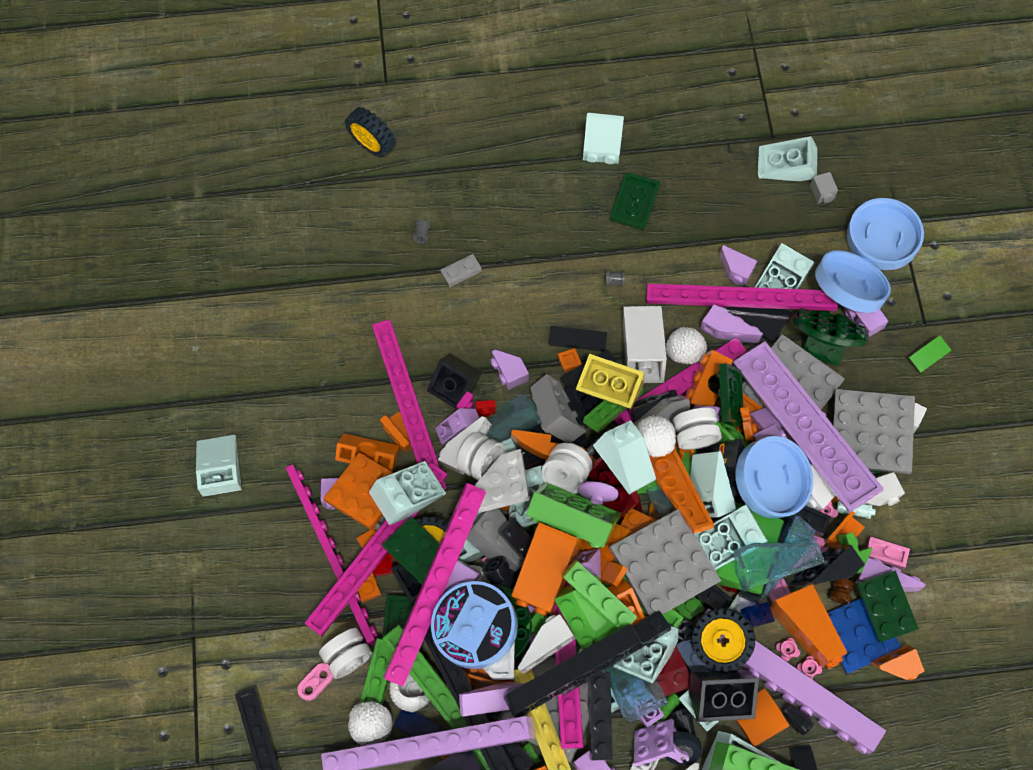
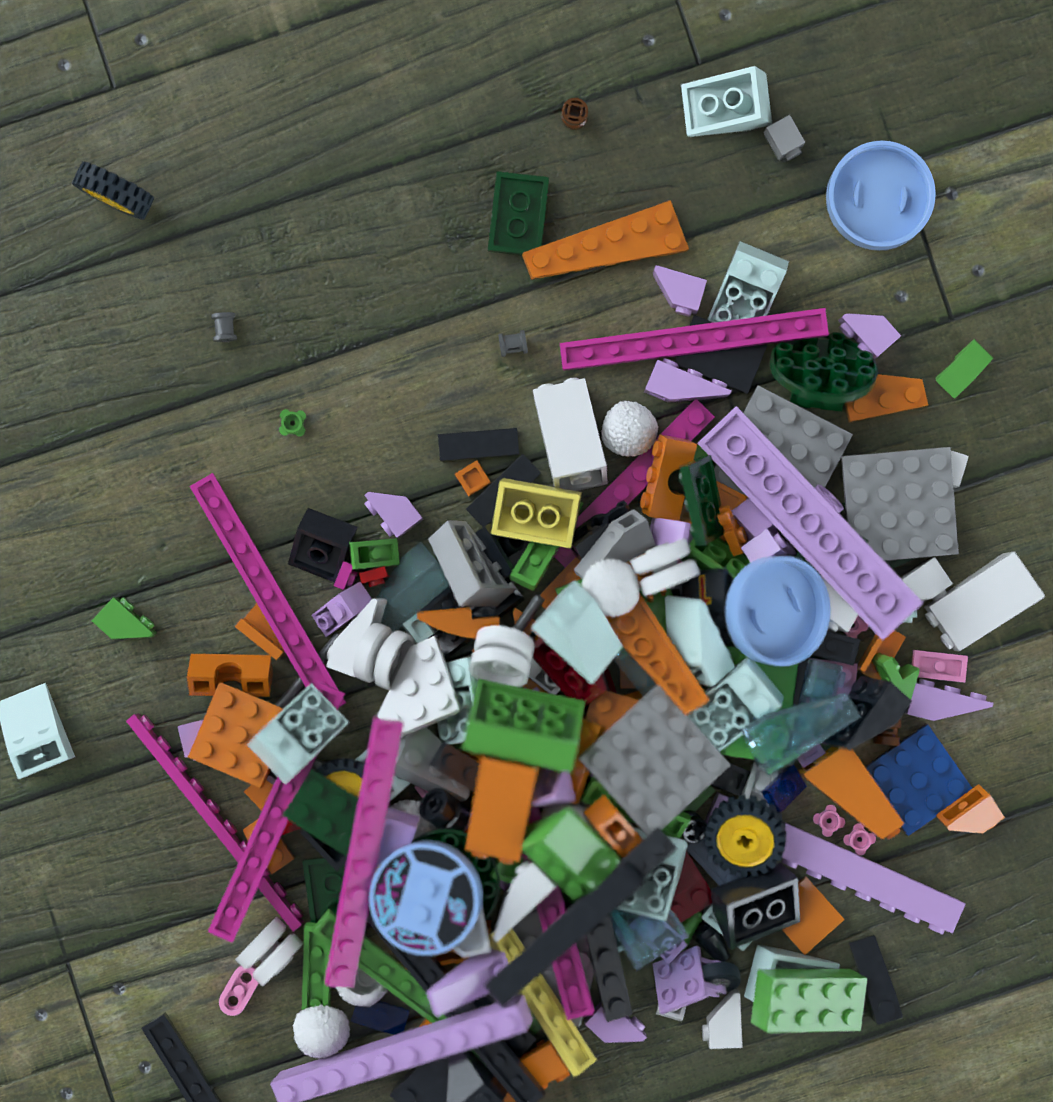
camera: 15 degrees left, 20 degrees up
light grey plate [440,254,482,288] -> none
bright green plate [562,560,637,630] -> none
lavender dish [578,482,618,505] -> none
light aqua slope [583,113,624,164] -> none
orange tile [600,561,627,587] -> none
black cone [782,705,814,736] -> none
light blue brick [815,250,891,313] -> none
dark green plate [856,570,919,643] -> none
none -> bright green slope [92,597,157,639]
none -> bright green plate [279,410,306,437]
none -> bright green slope [350,538,400,569]
none -> orange wing [522,200,689,280]
none -> reddish brown wheel [562,98,588,130]
none -> orange wing [845,374,928,423]
none -> white slope [924,552,1045,651]

